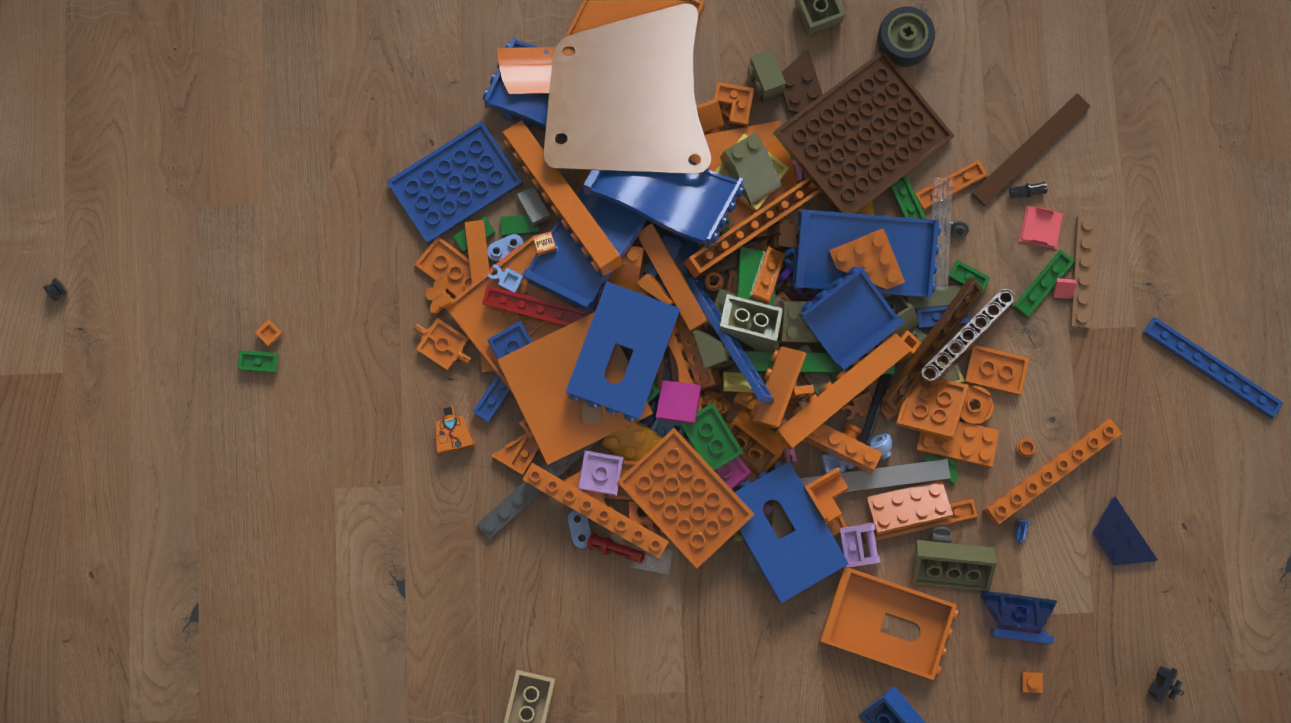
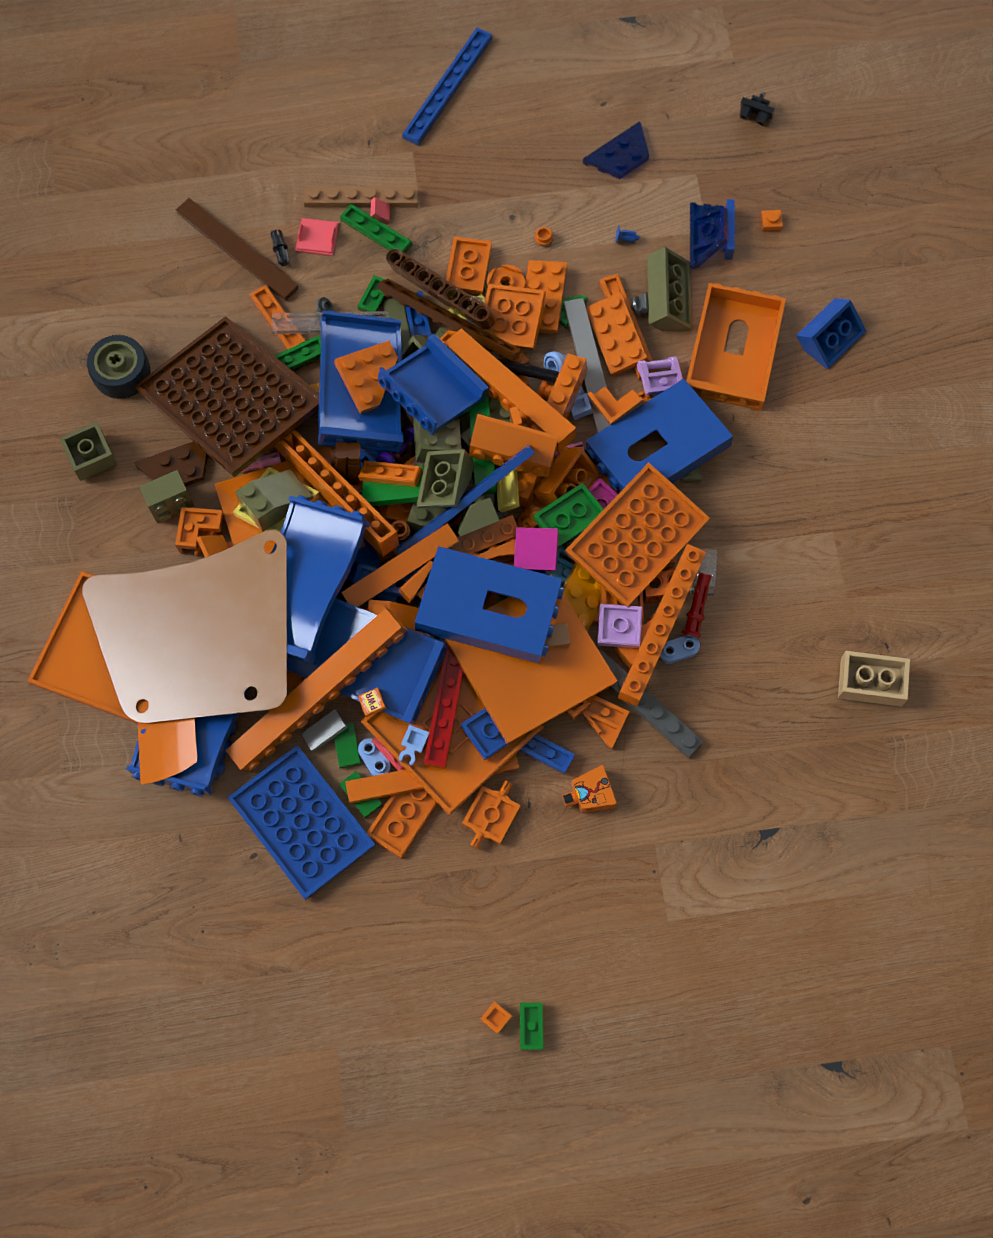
camera: 90 degrees left, 10 degrees down
orange animal [425,275,453,314] -> none
orange brick [983,418,1122,526] -> none

